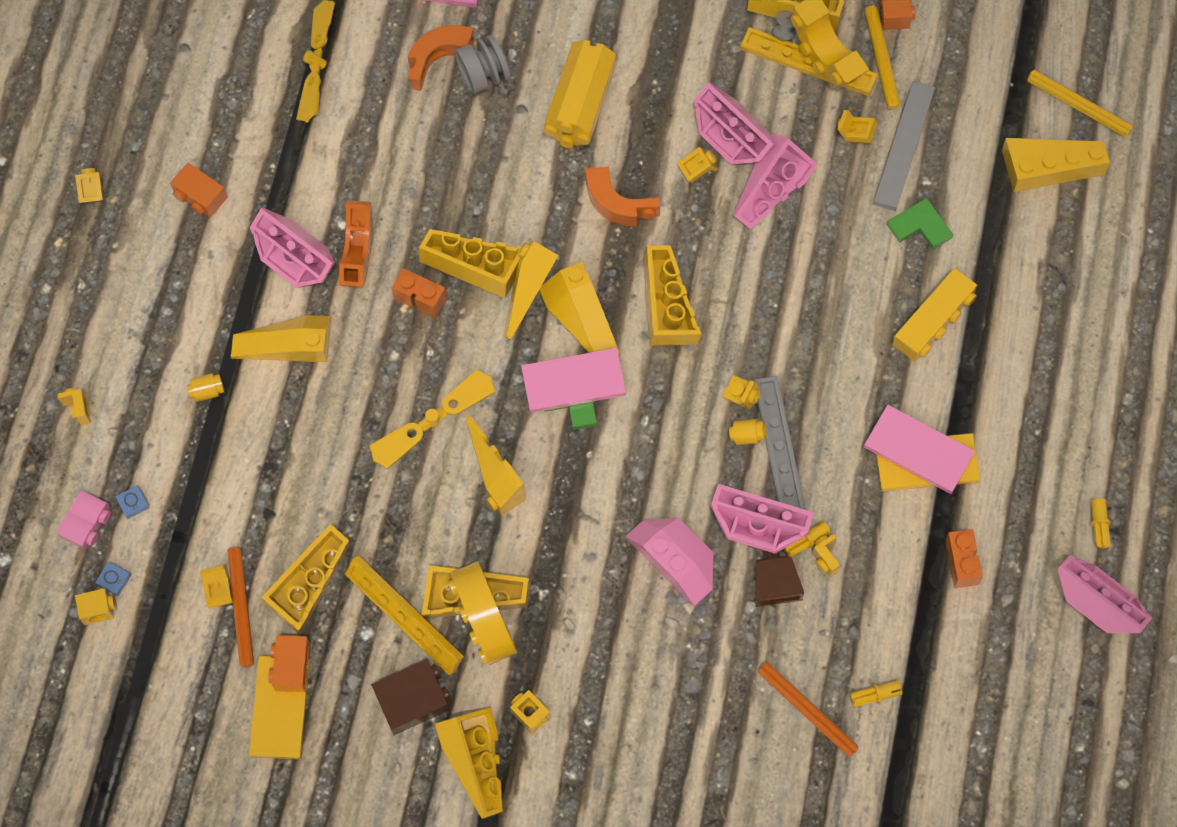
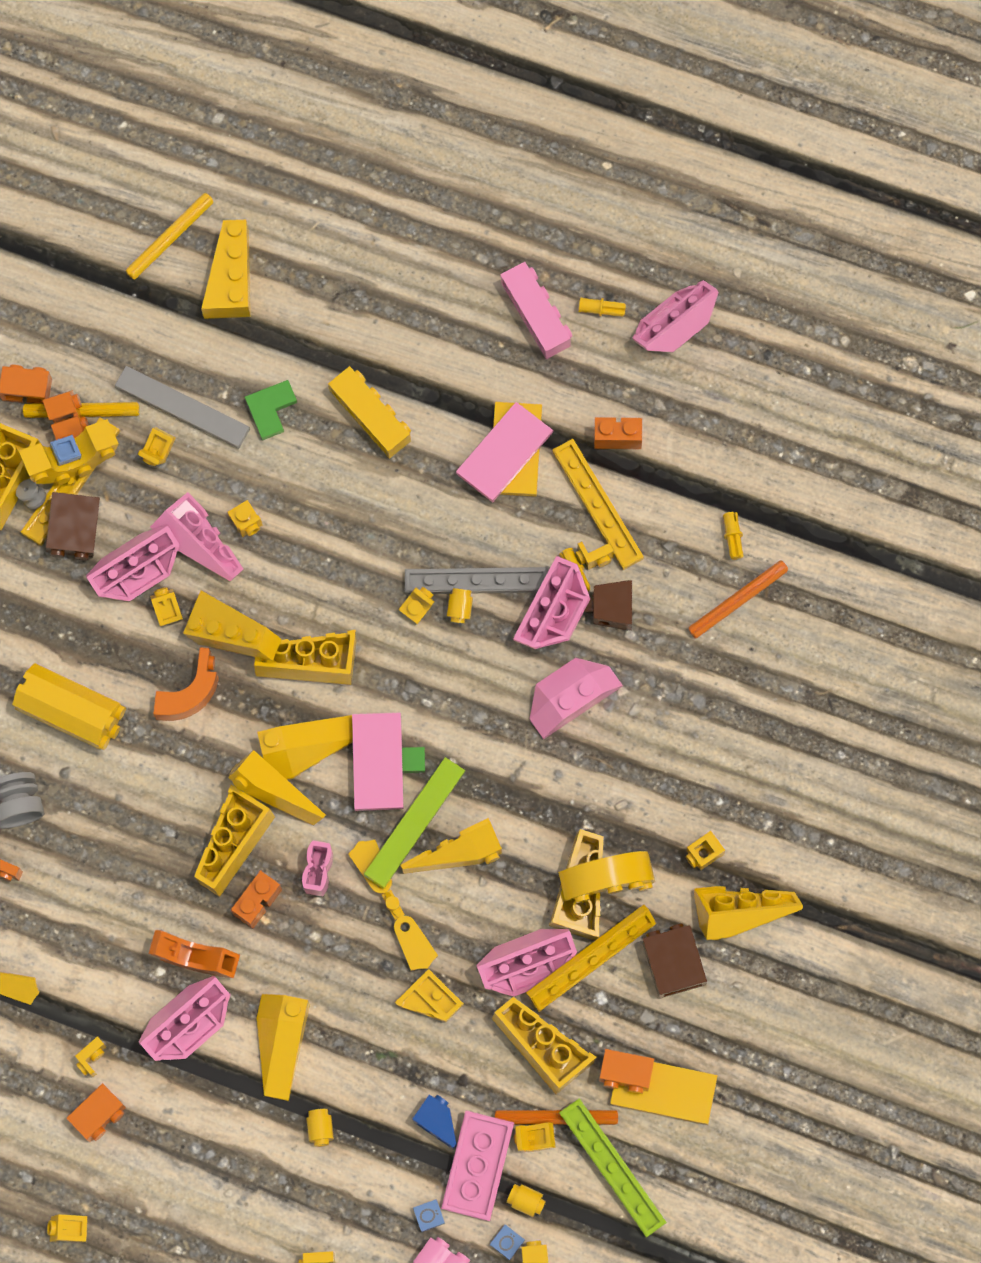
camera: 80 degrees left, 5 degrees up
none -> orange piece [43,390,89,440]
none -> reddish brown brick [46,492,100,560]
none -> medium blue tile [50,435,81,466]
none -> yellow bracket [75,1036,106,1077]
none -> yellow wedge [183,590,281,661]
none -> yellow bracket [227,500,263,538]
none -> bright pink brick [302,841,333,897]
none -> lime tile [364,757,465,889]
none -> yellow wing [395,969,464,1022]
none -> blue slope [412,1094,457,1150]
none -> bright pink tile [441,1110,514,1221]
none -> bright pink wedge [476,929,577,997]
none -> bright pink brick [500,262,572,359]
none -> yellow brick [507,1184,546,1217]
none -> yellow tile [552,439,644,570]
none -> lime tile [559,1098,667,1237]

